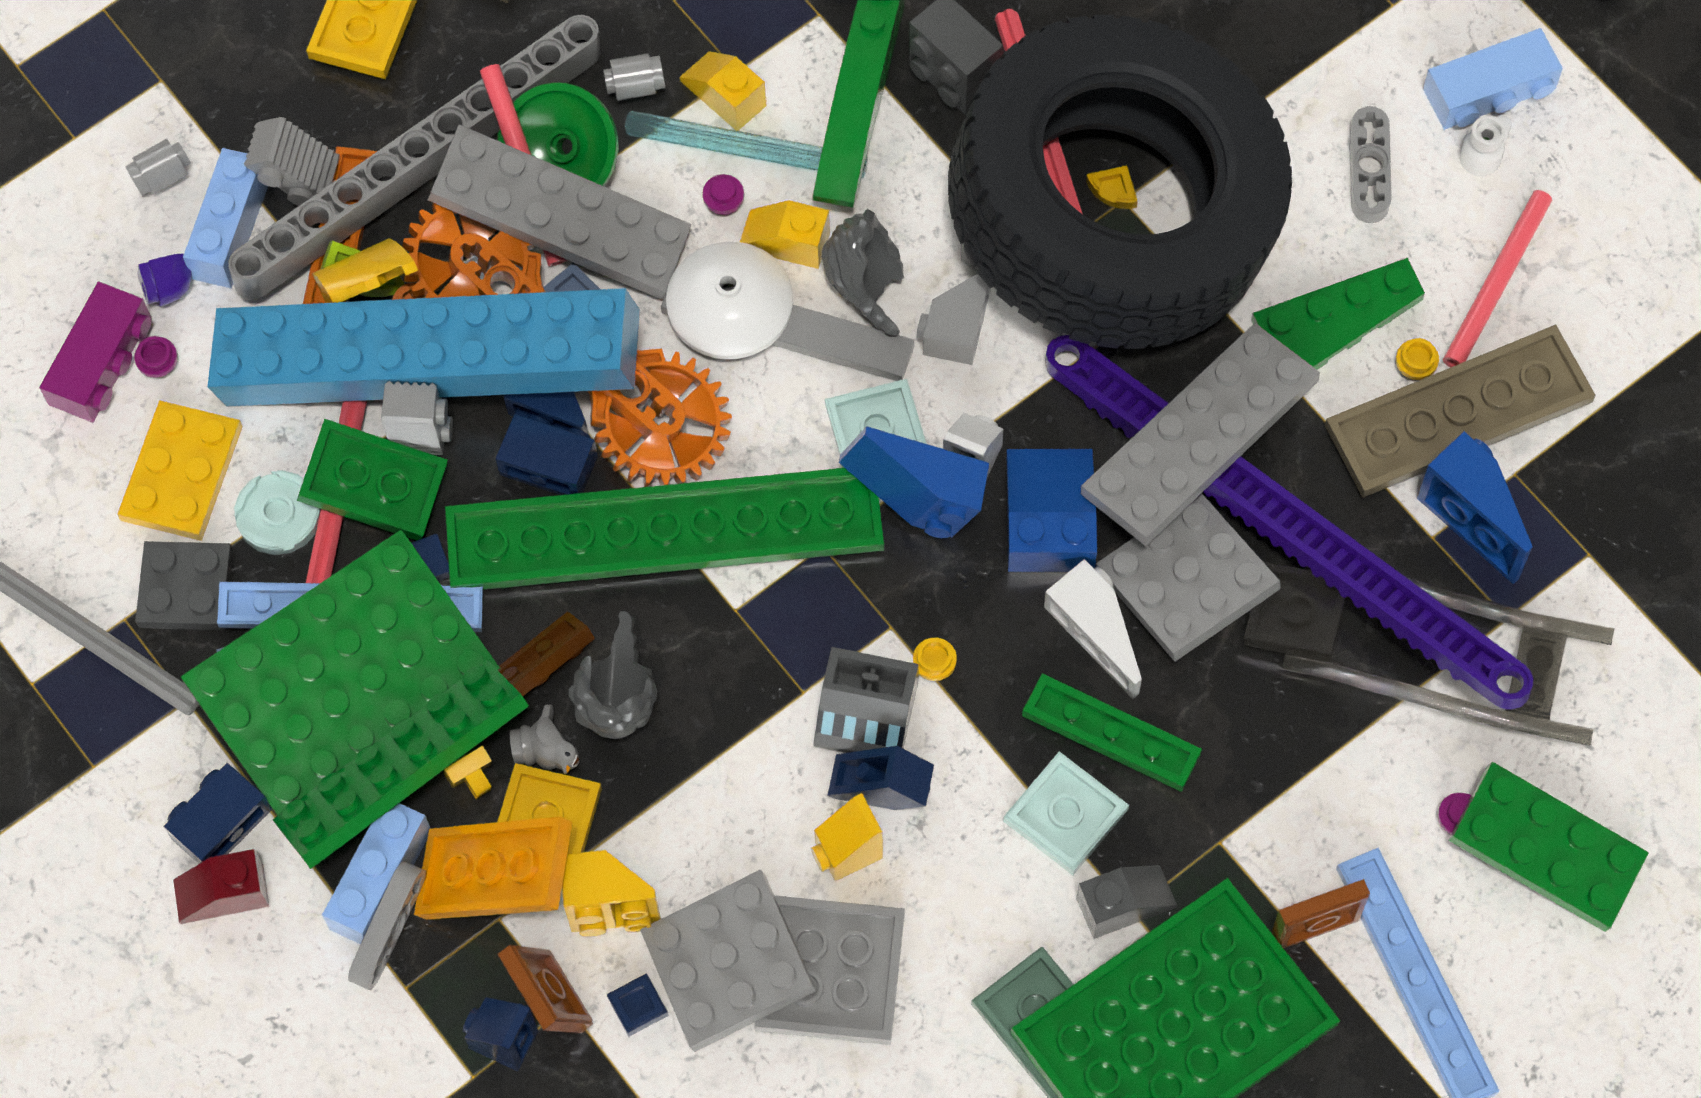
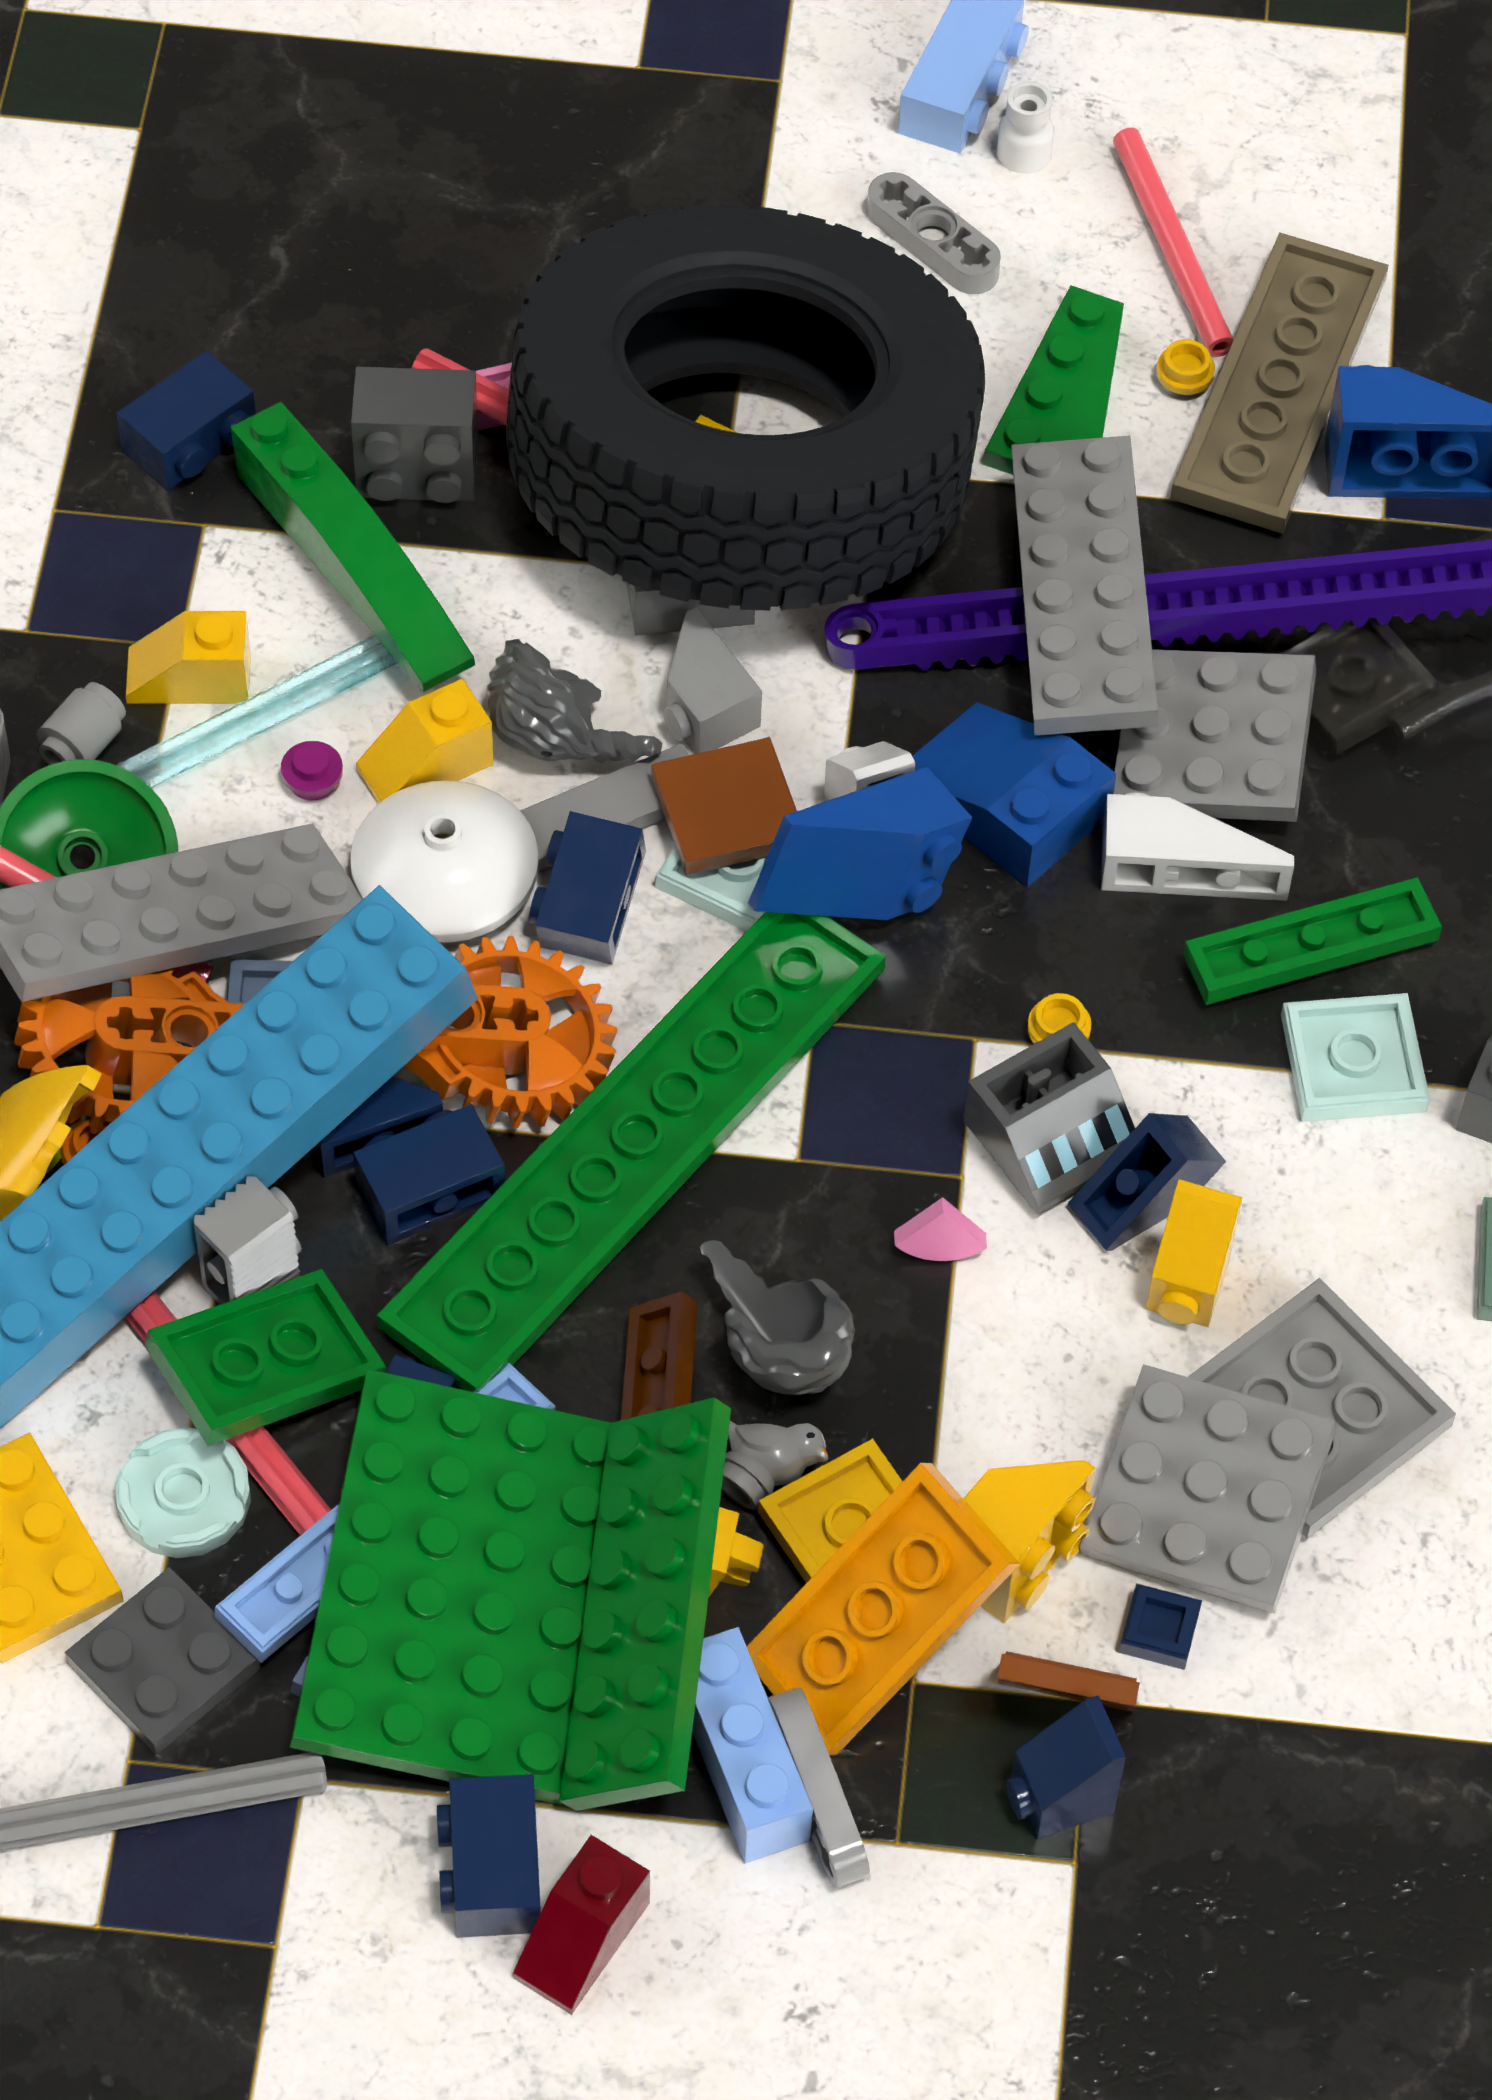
camera: 50 degrees left, 10 degrees down
none -> dark blue brick [529,811,646,965]
none -> dark orange tile [651,737,797,875]
none -> bright pink tile [894,1197,987,1261]

